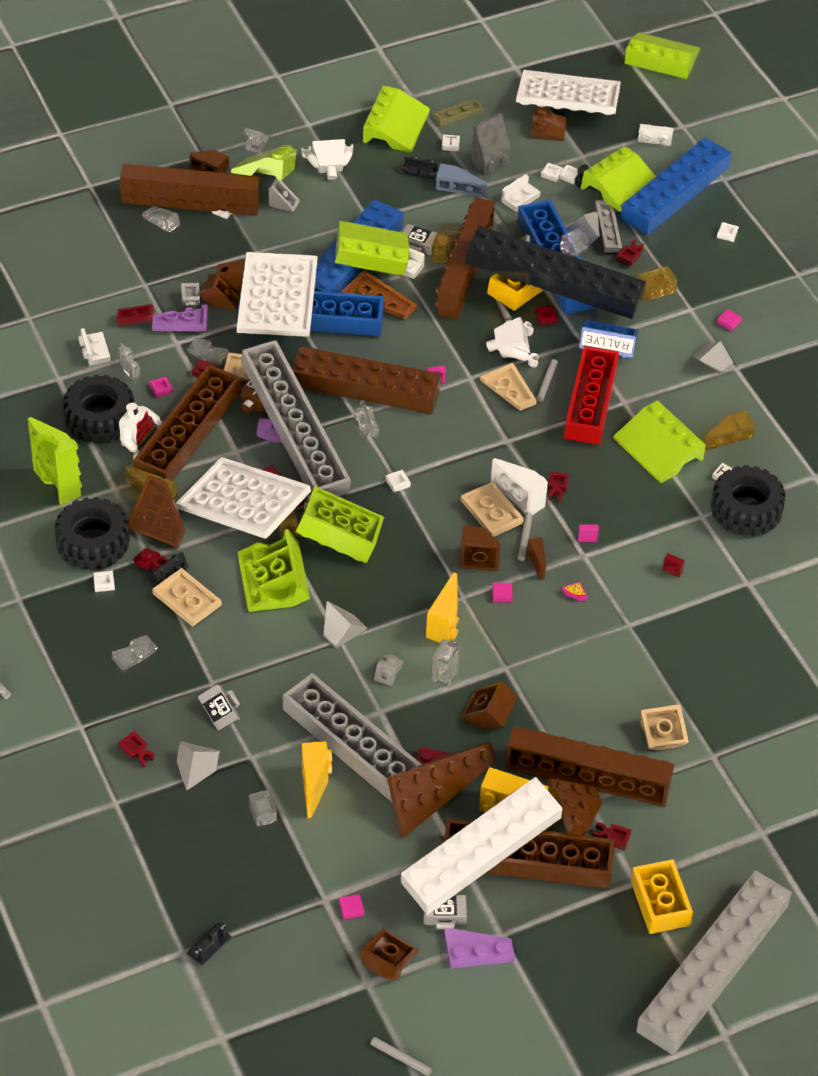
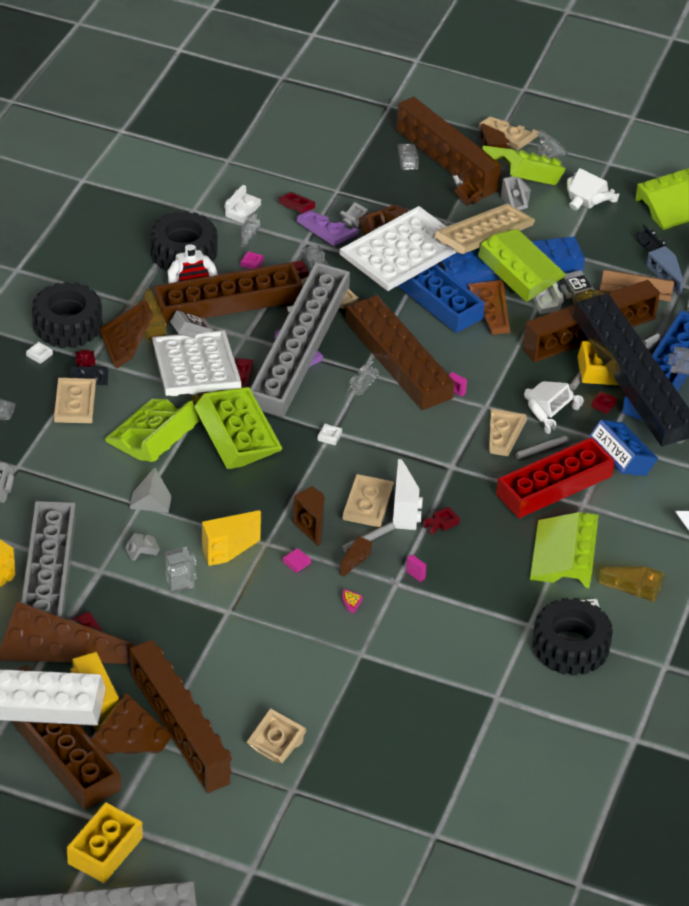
camera: 45 degrees right, 5 degrees down
lime piece [28,417,82,505] -> none
reddish brown slope [460,681,518,730] -> none
dark red plate [592,822,632,851] -> none
dark red plate [662,553,685,578] -> none
none -> light grey piece [170,310,213,338]
none -> tan plate [435,203,535,254]
none -> reddish brown bracket [454,180,485,206]
none -> tan wing [479,117,539,150]
none -> medium nougat fence [600,269,674,302]

